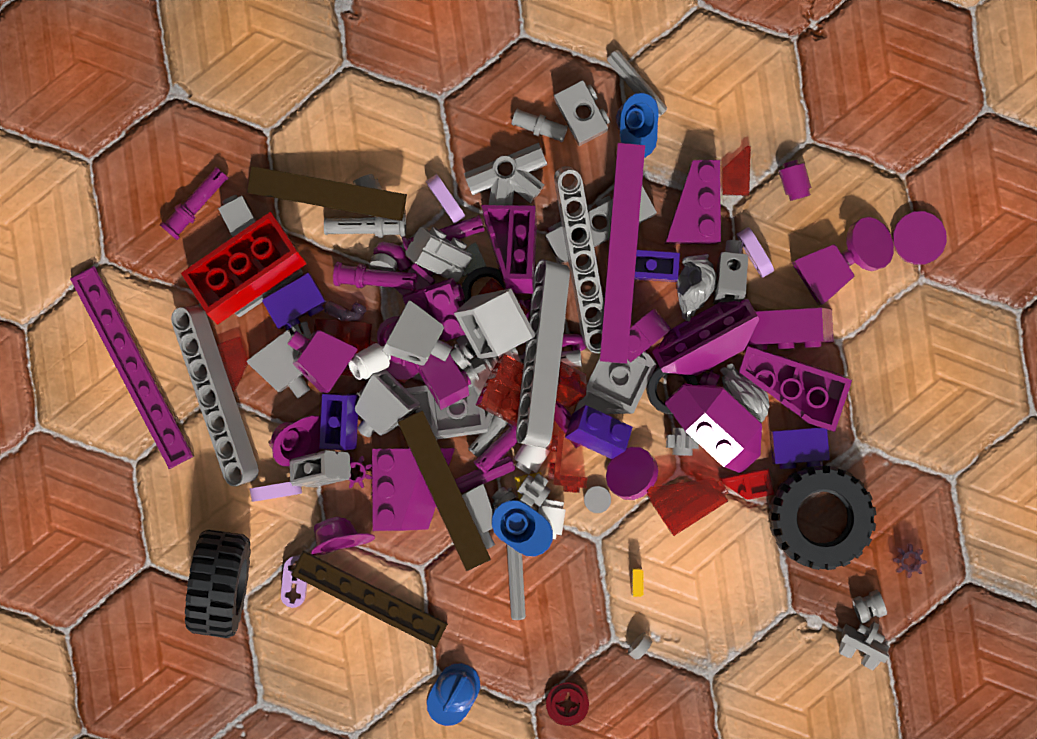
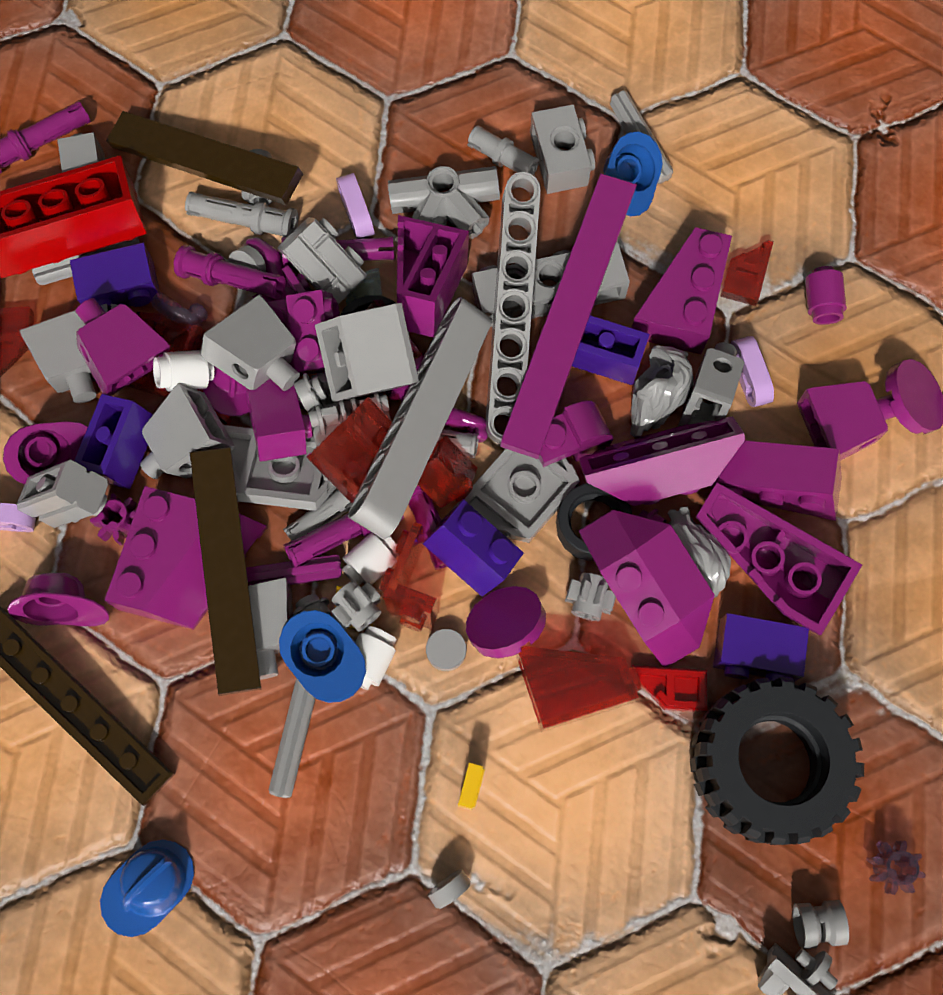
camera: 15 degrees right, 15 degrees down
dark red gear [546,682,589,726] -> none

